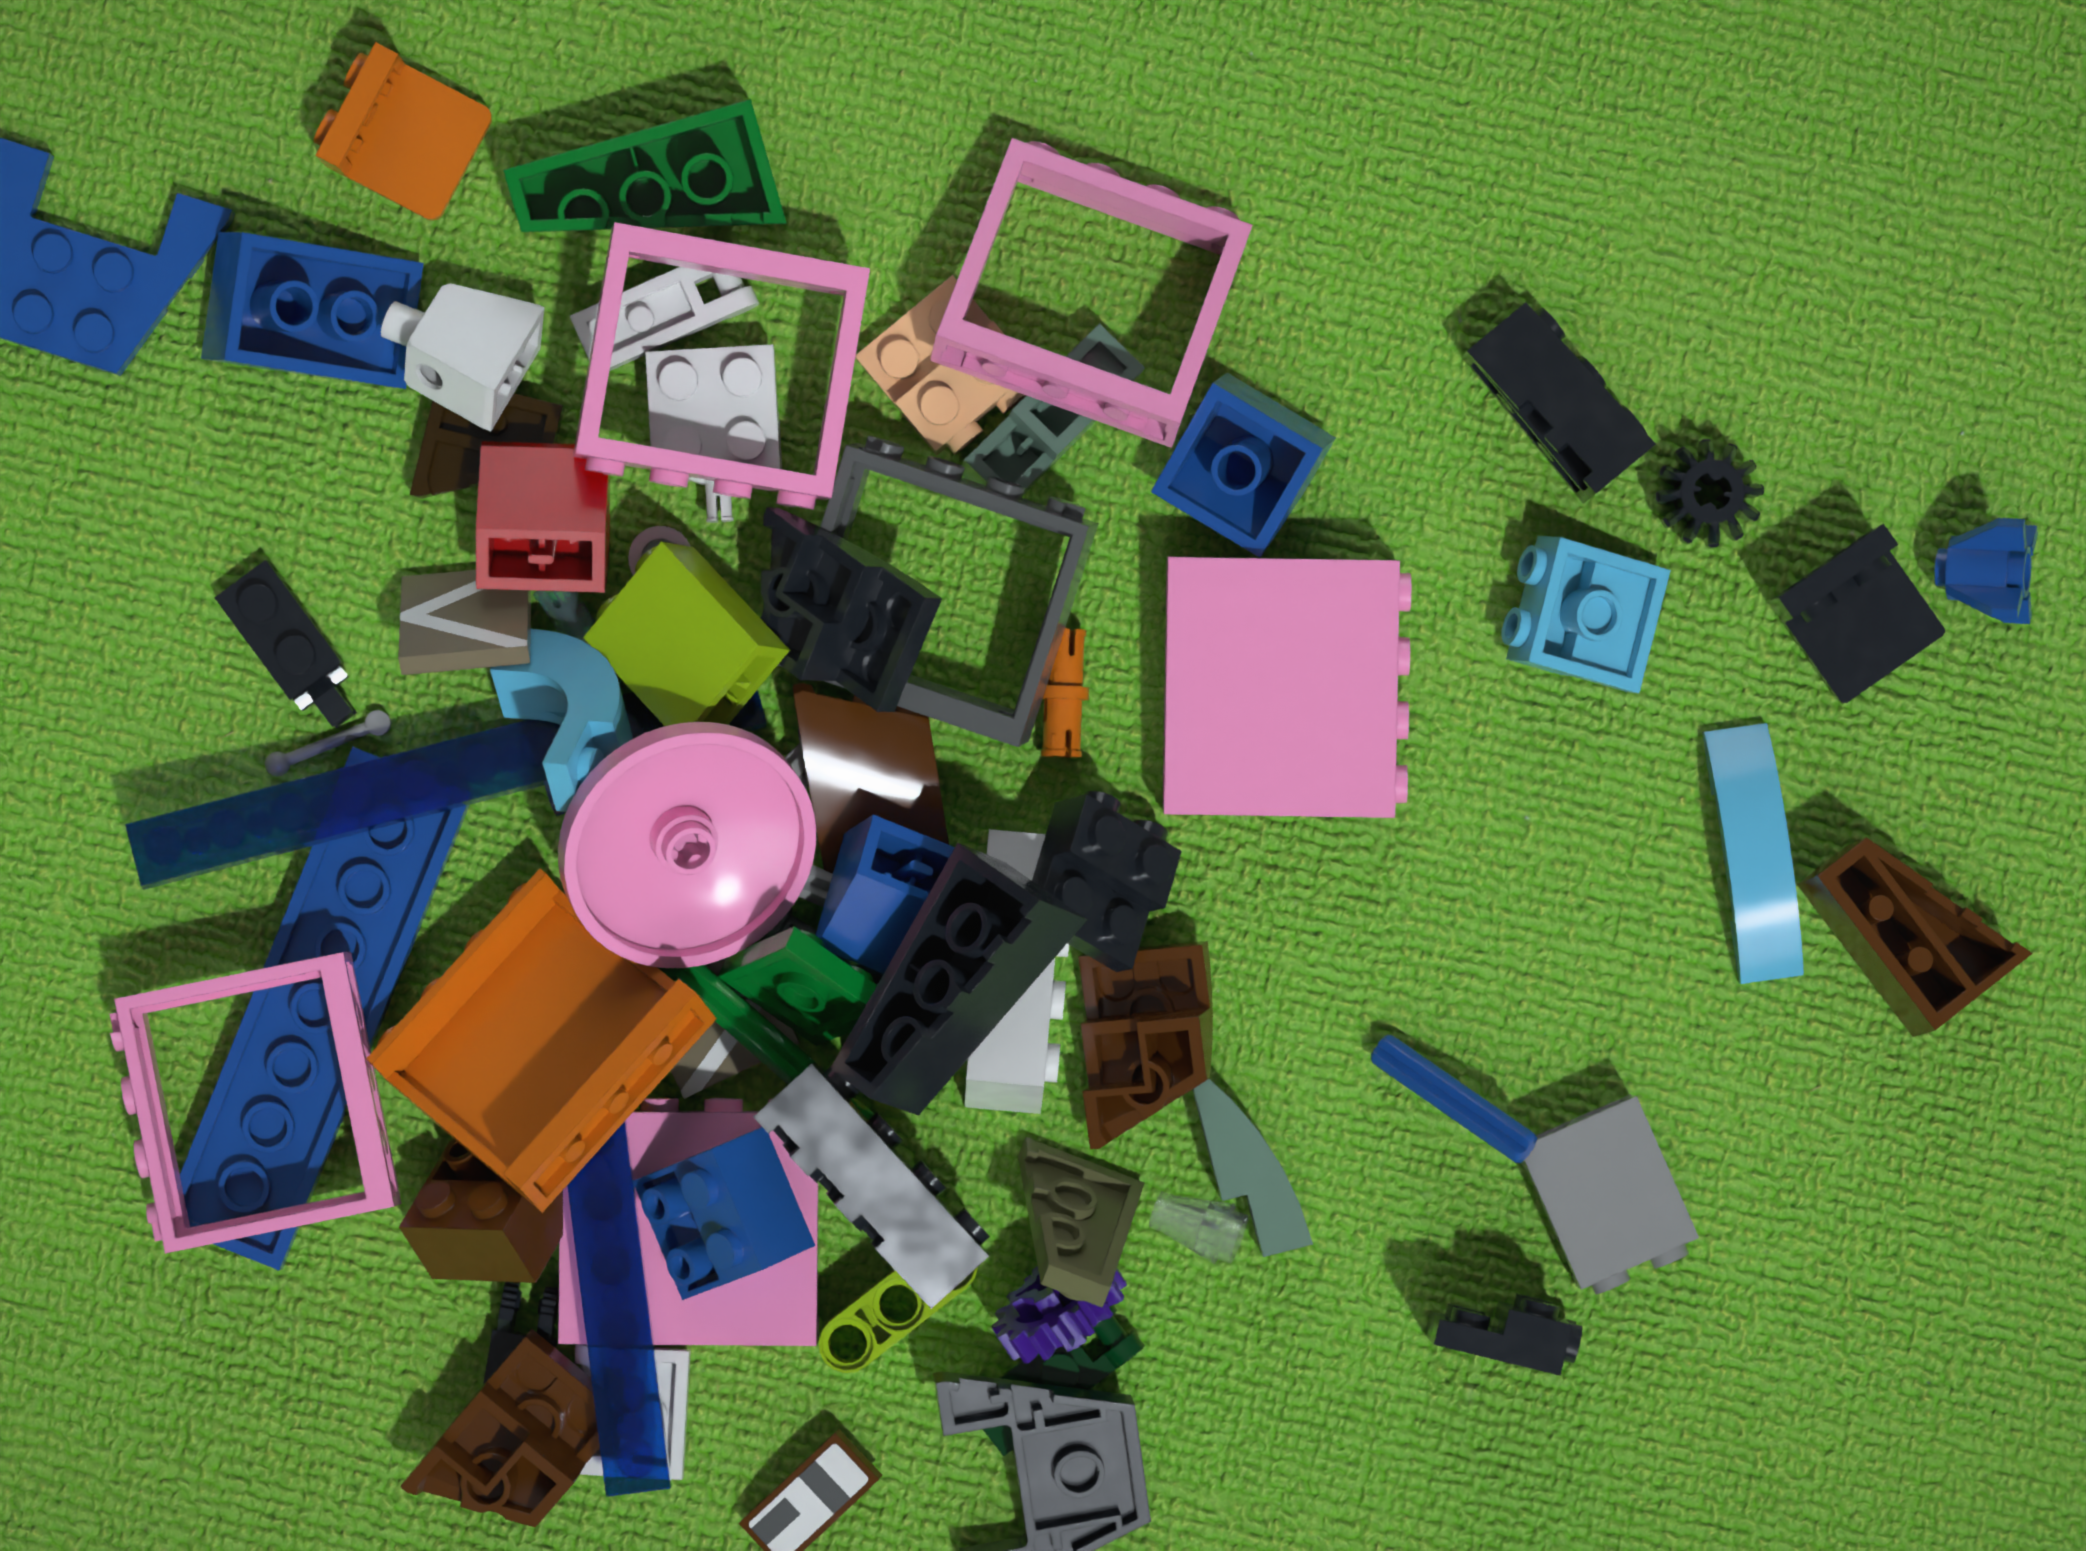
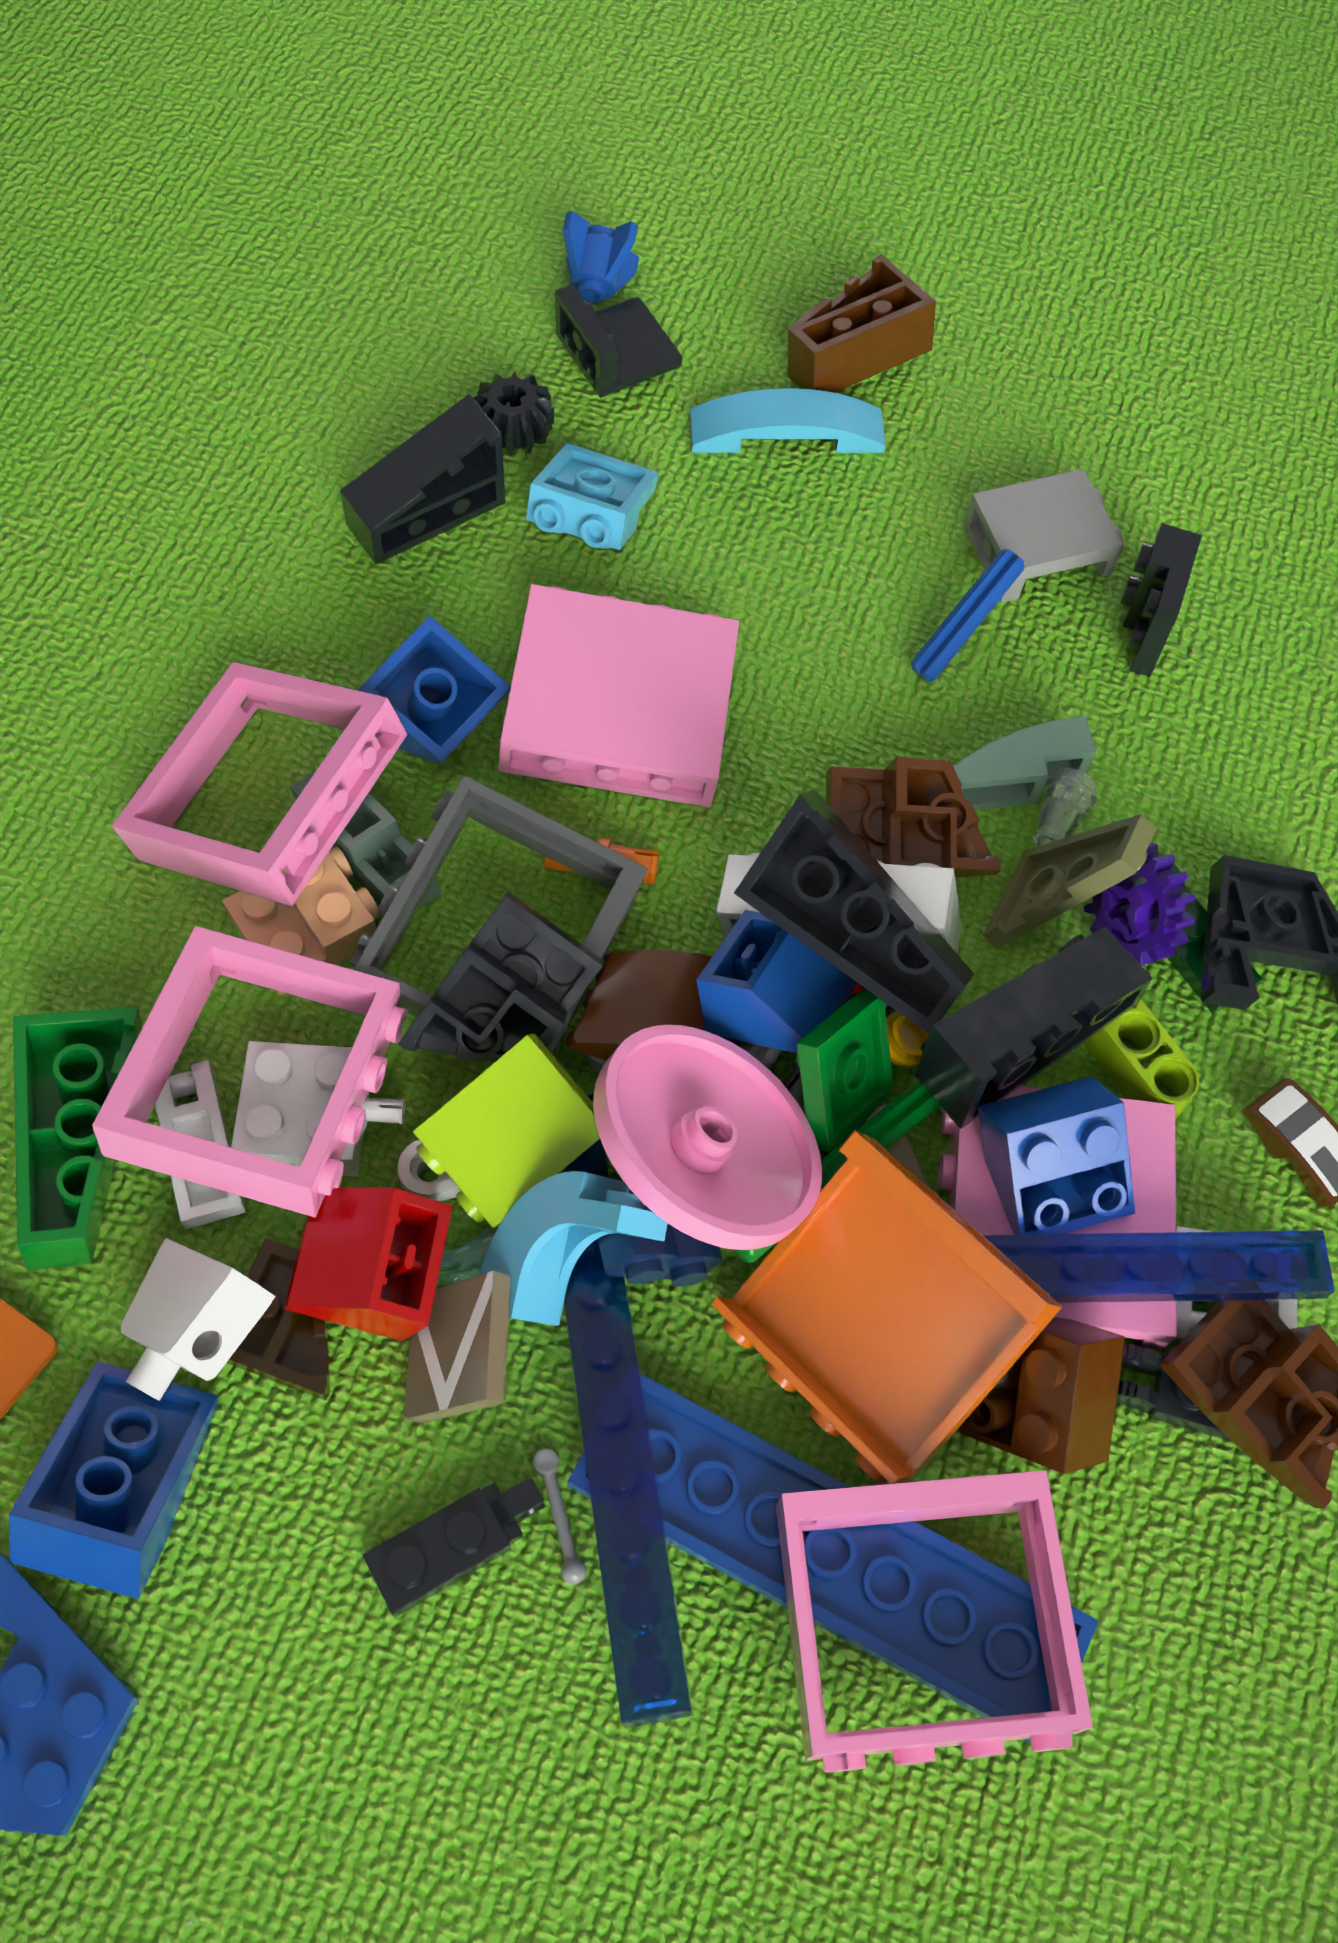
camera: 85 degrees left, 25 degrees down
black plate [1032,791,1182,972] -> none

